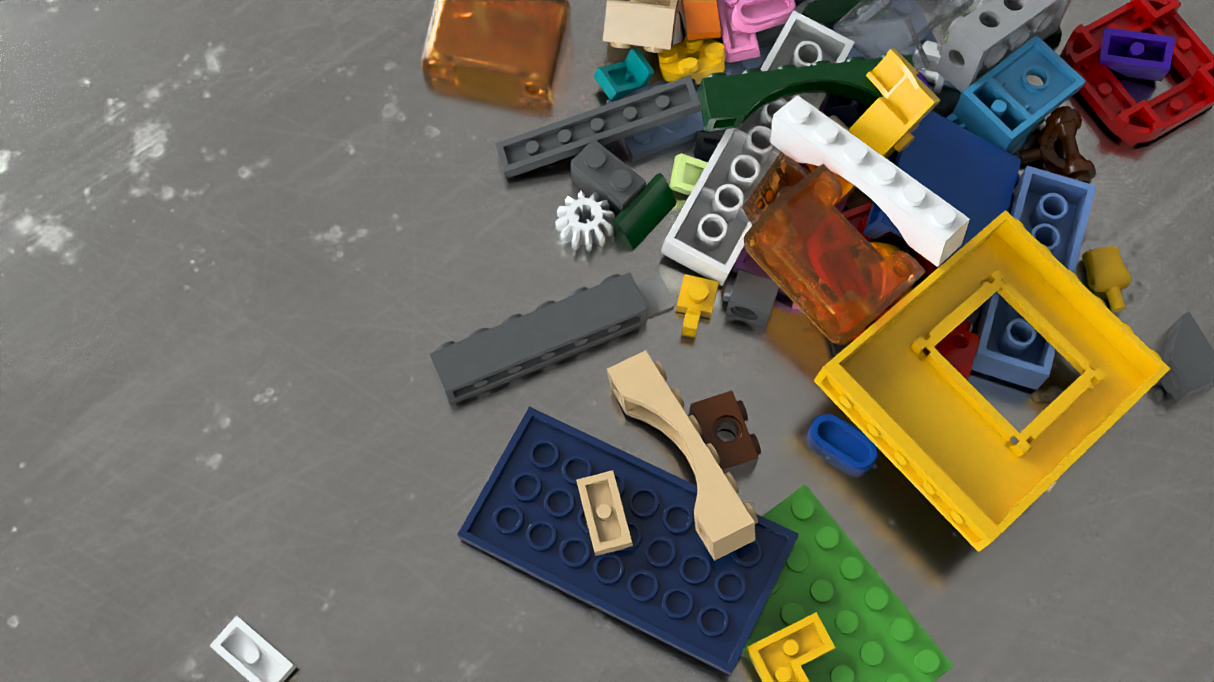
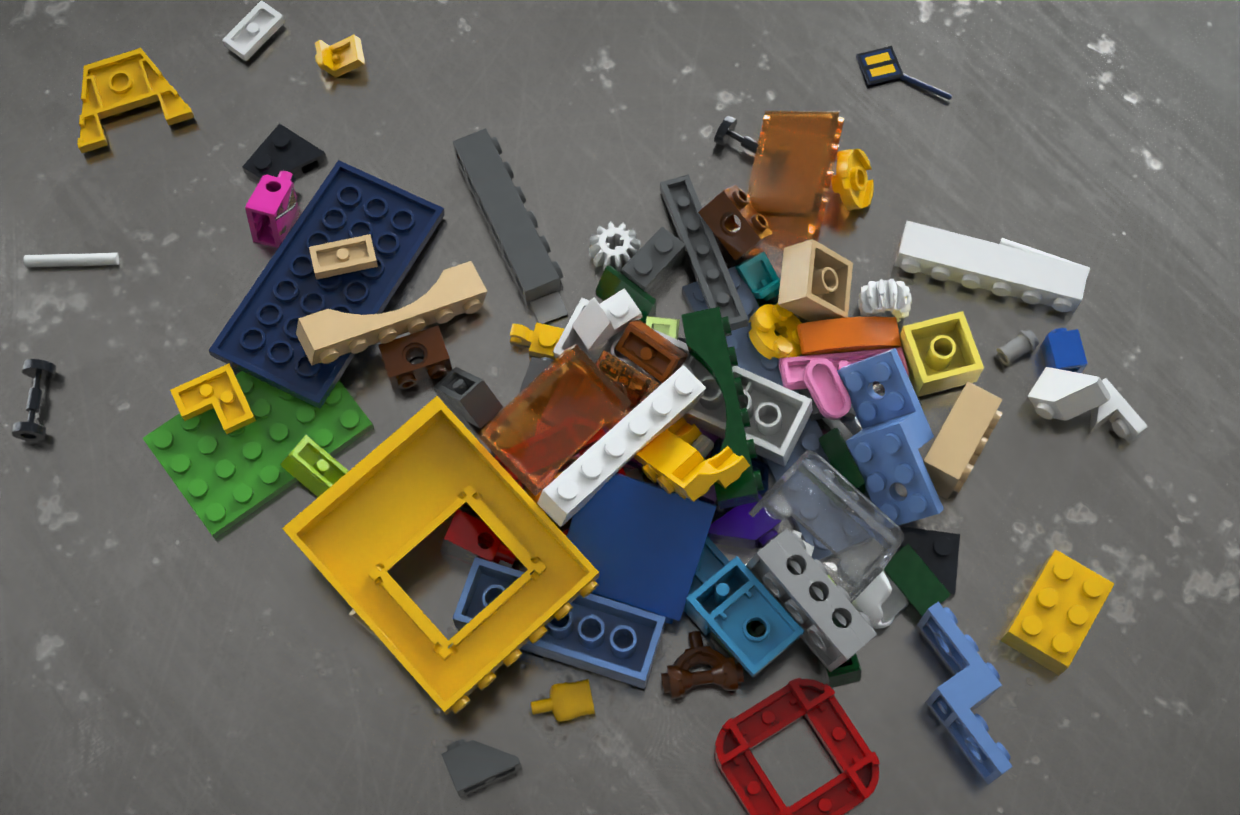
camera: 90 degrees right, 0 degrees up
dark purple slope [1098,27,1175,82] -> none
none -> black wing [242,123,327,182]
none -> dark pink torso [245,171,298,248]
none -> lime slope [281,435,348,497]
none -> yellow bracket [315,34,365,78]
none -> dark grey slope [433,367,504,429]
none -> white slope [572,288,643,352]
none -> dark orange slope [614,320,688,383]
none -> reddish brown brick [698,184,773,261]
none -> black wheel [714,115,791,176]

